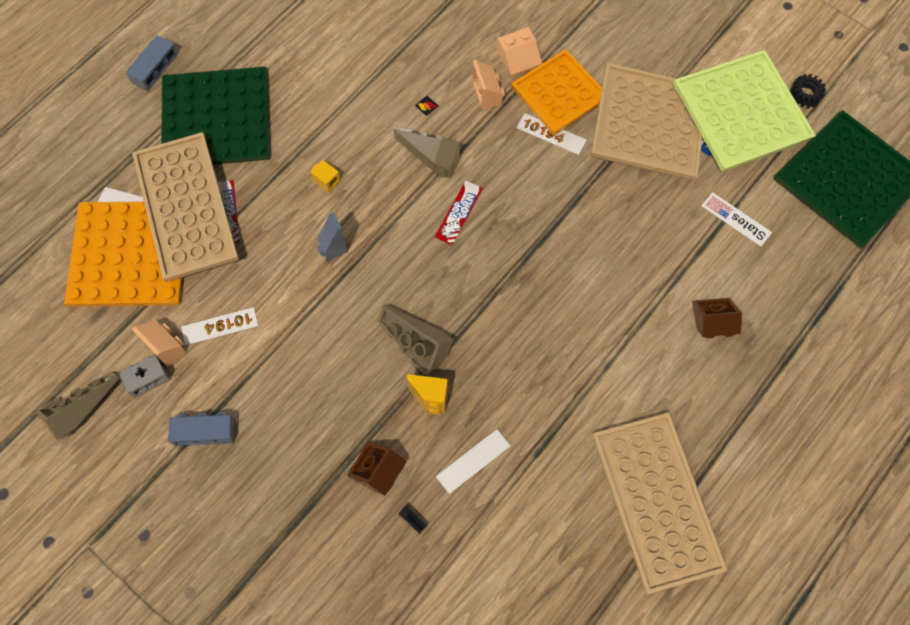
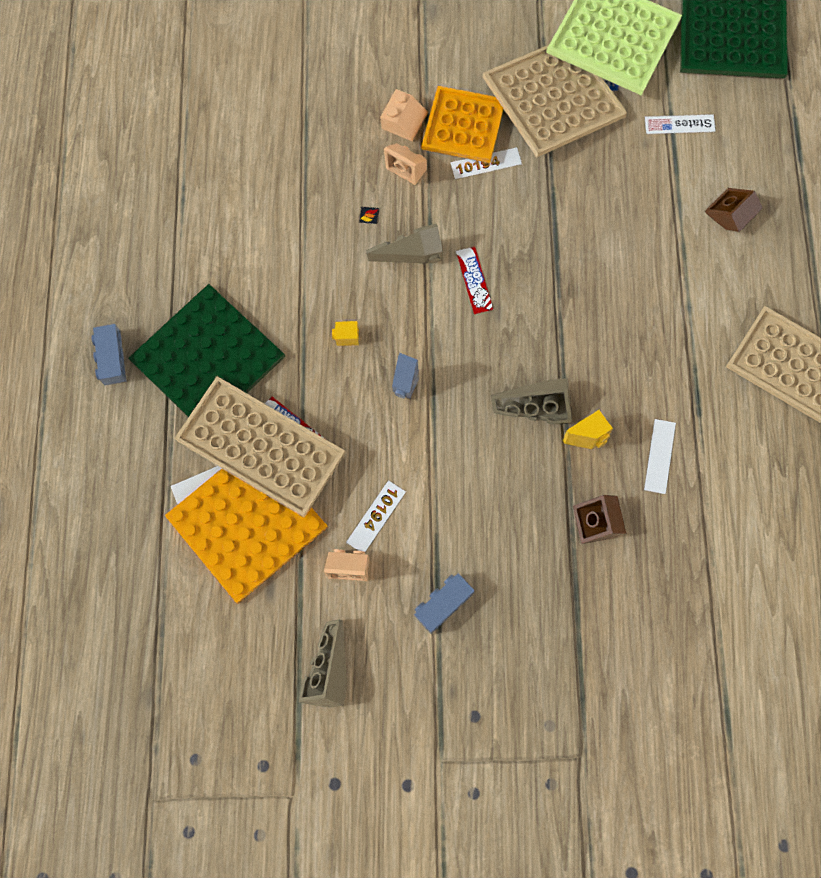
camera: 35 degrees left, 5 degrees up
light grey brick [119,355,170,398] -> none
black piece [399,505,427,534] -> none

